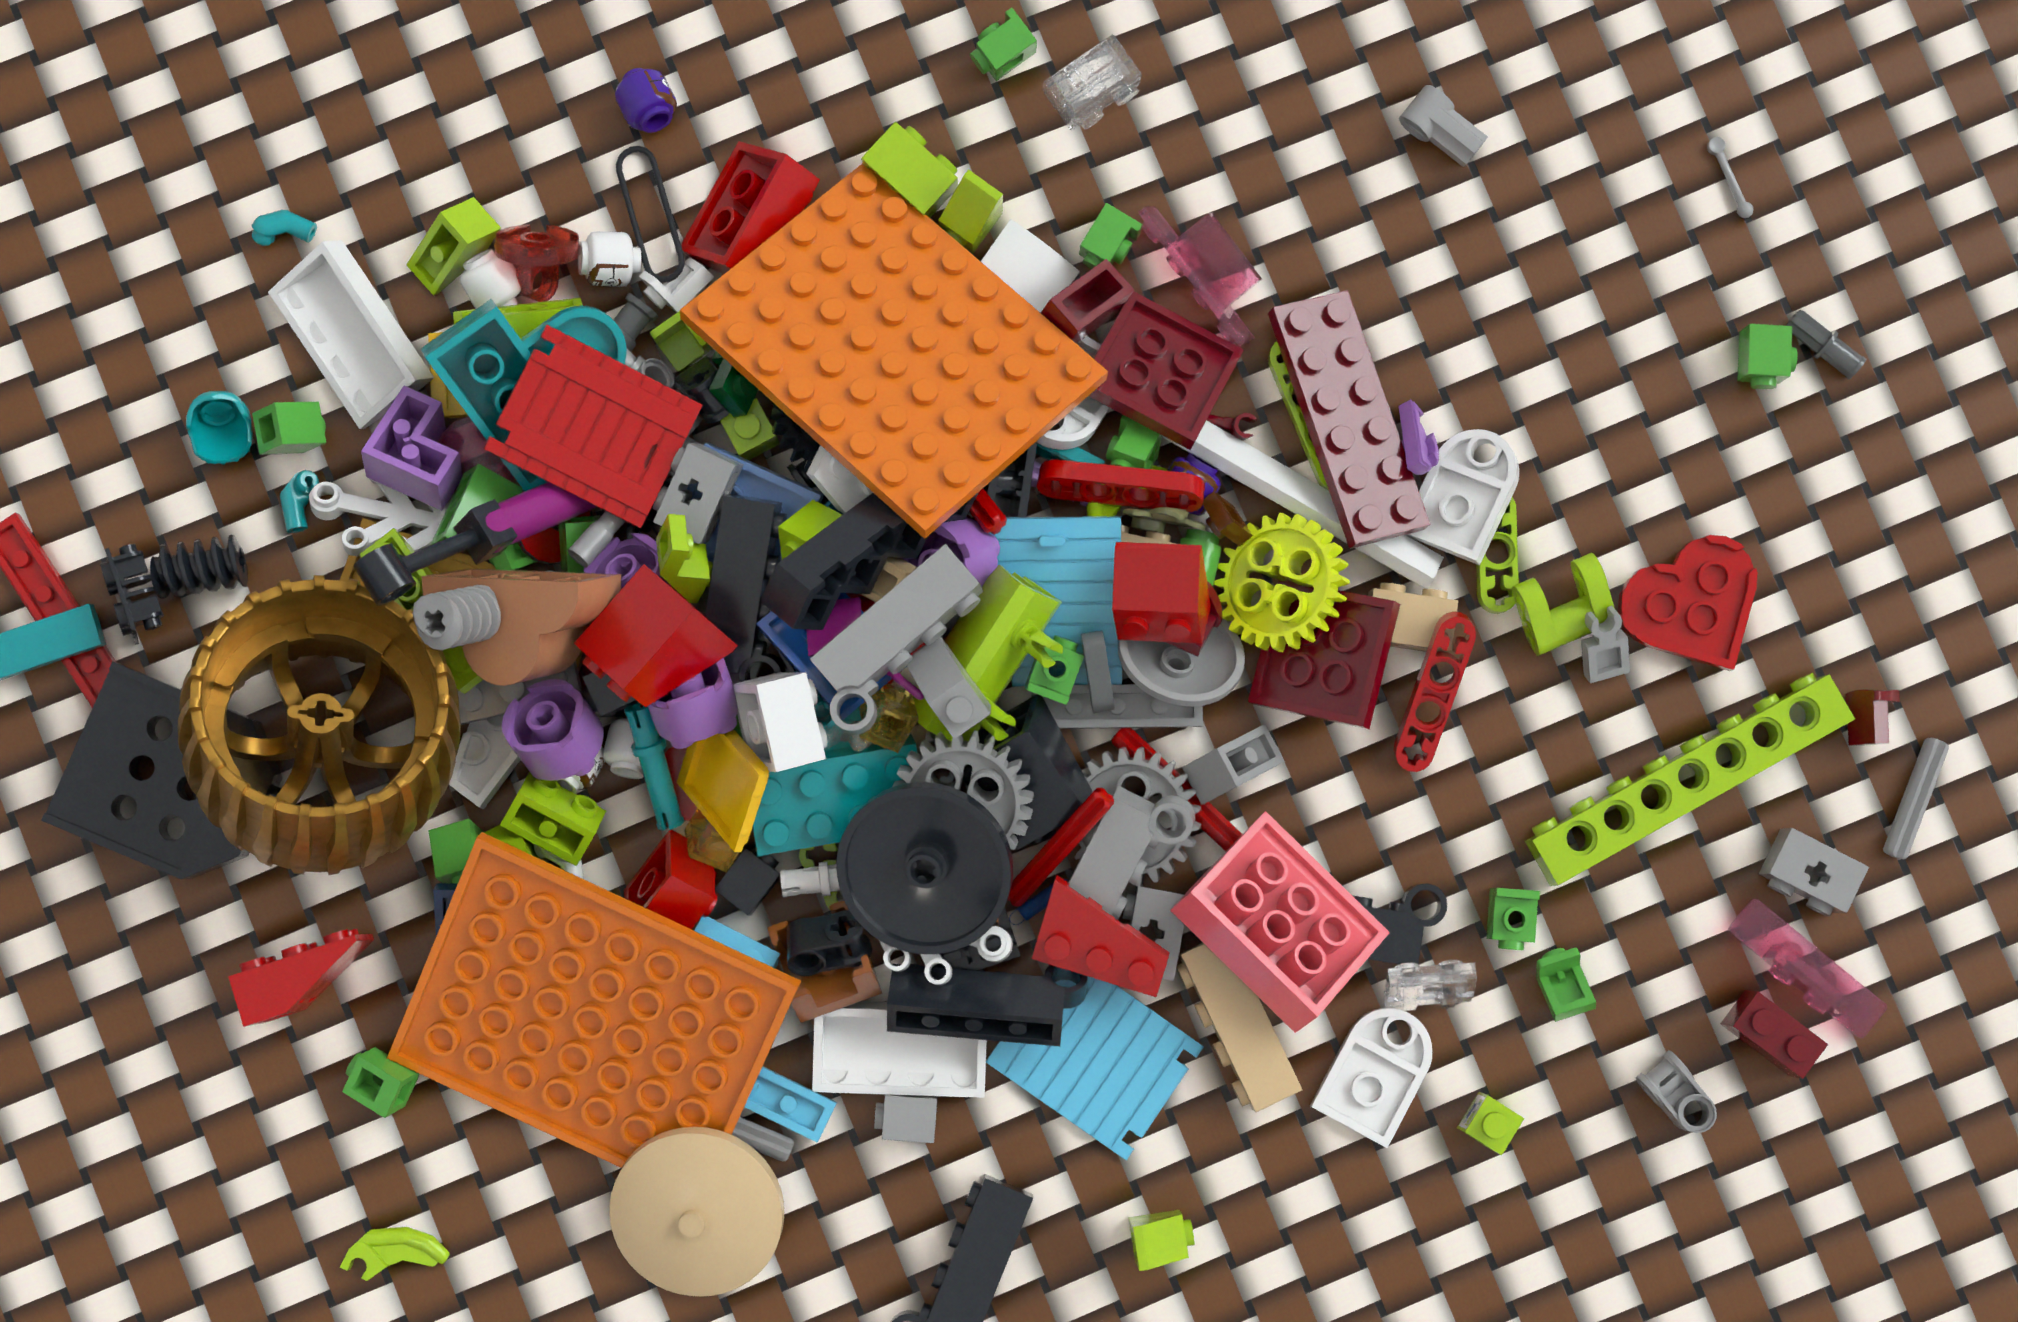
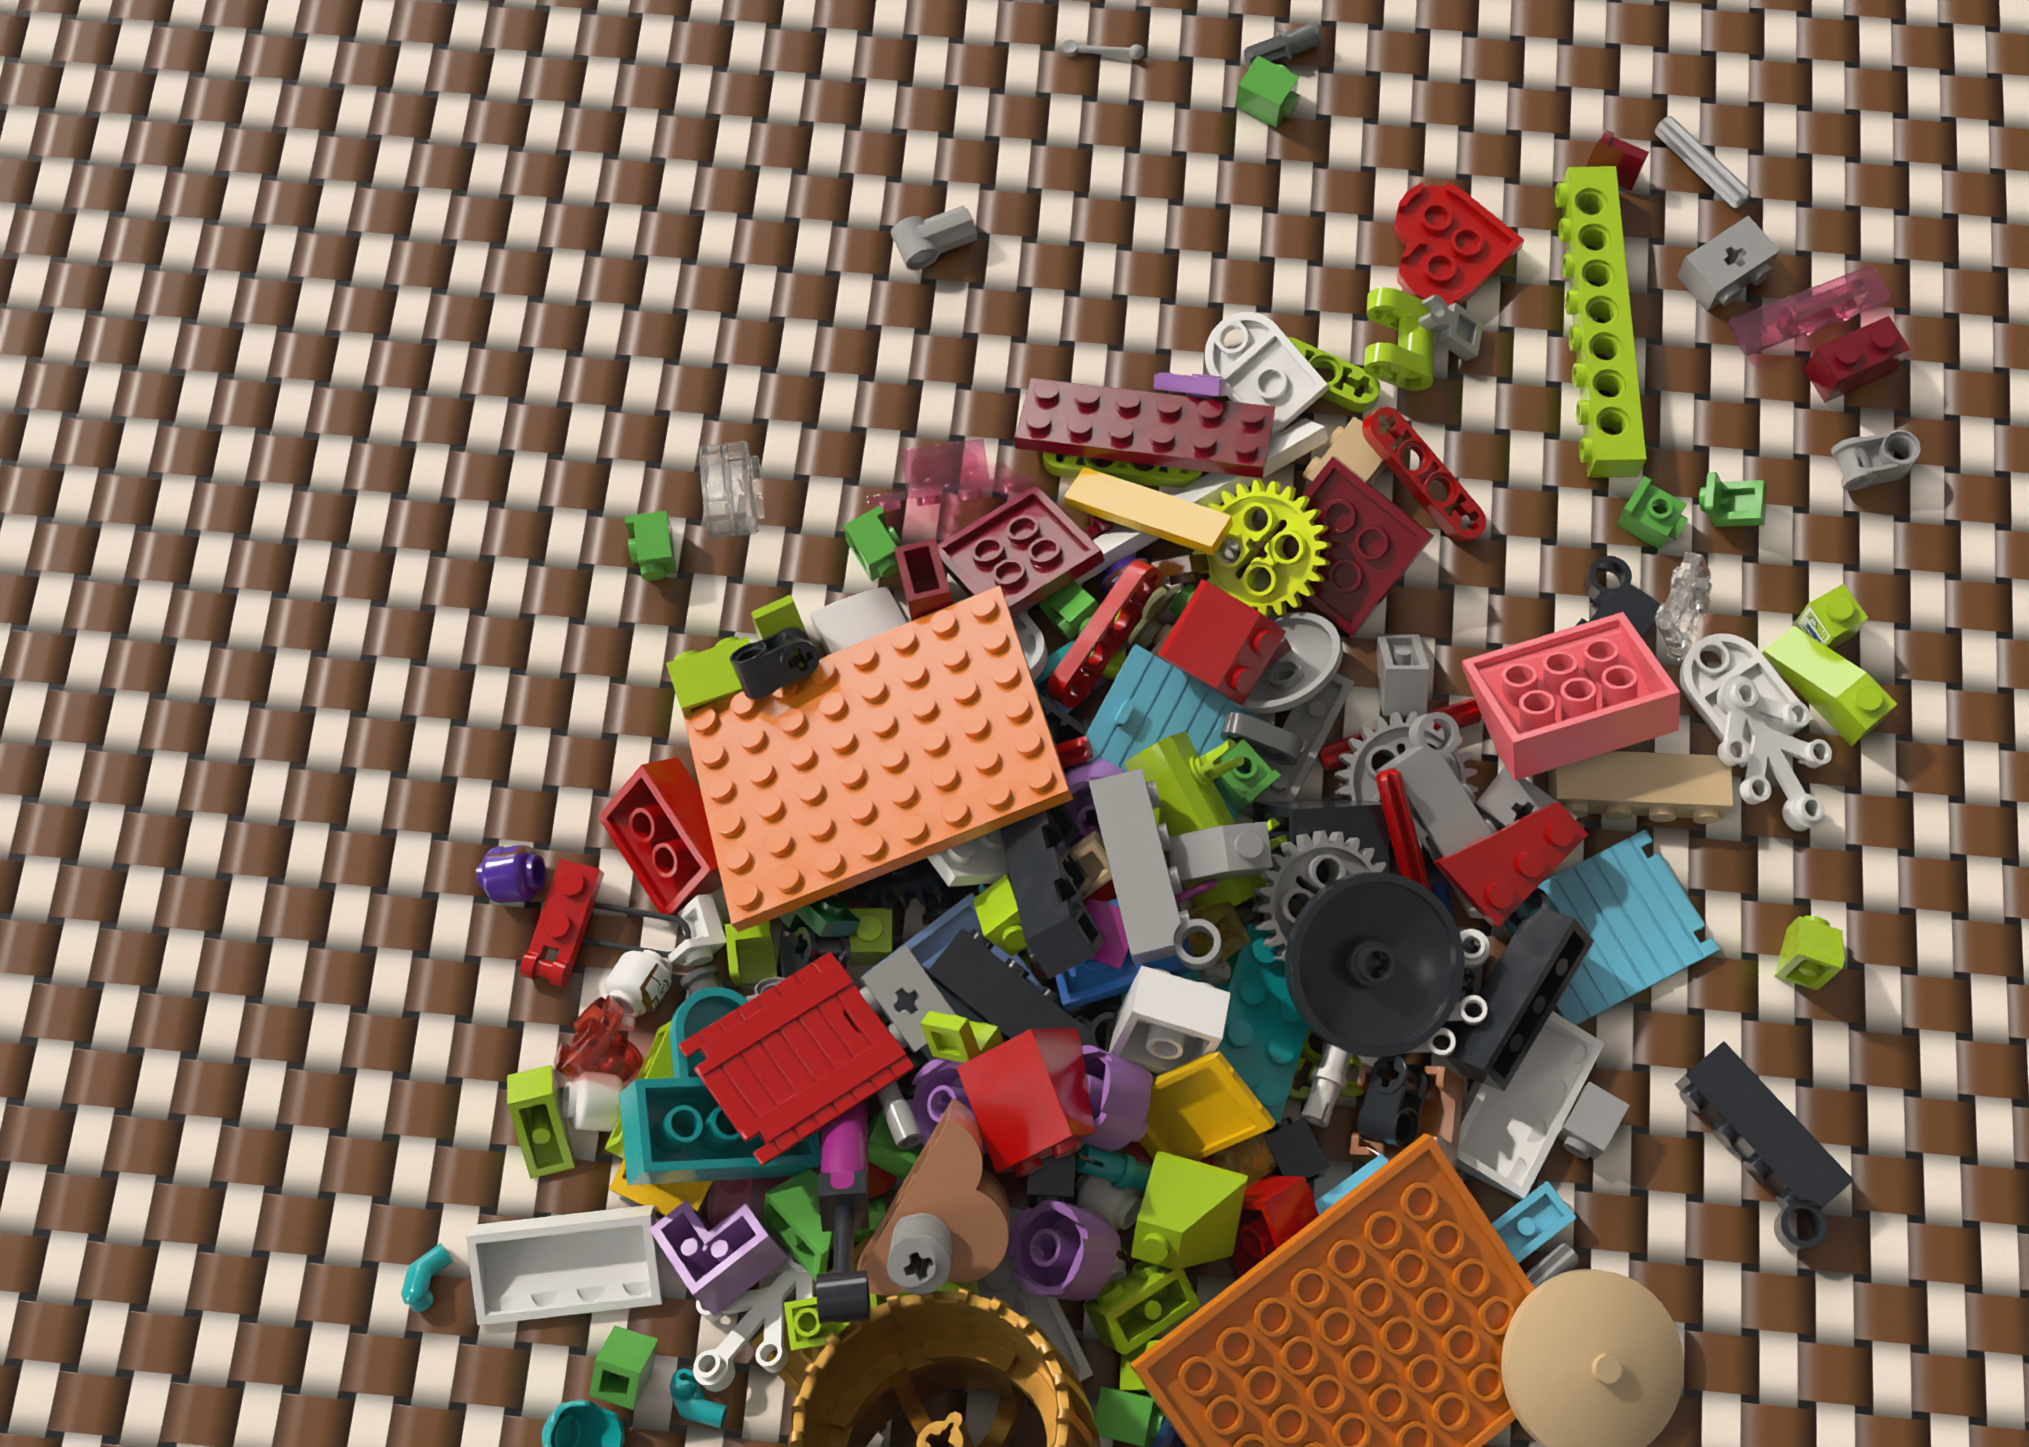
camera: 55 degrees left, 15 degrees down
none -> red plate [520,858,605,987]
none -> black piece [730,627,820,699]
none -> yellow tile [1064,467,1233,556]
none -> lime slope [1131,1151,1248,1270]
none -> white plant [1717,675,1832,831]
none -> lime slope [1761,626,1897,747]

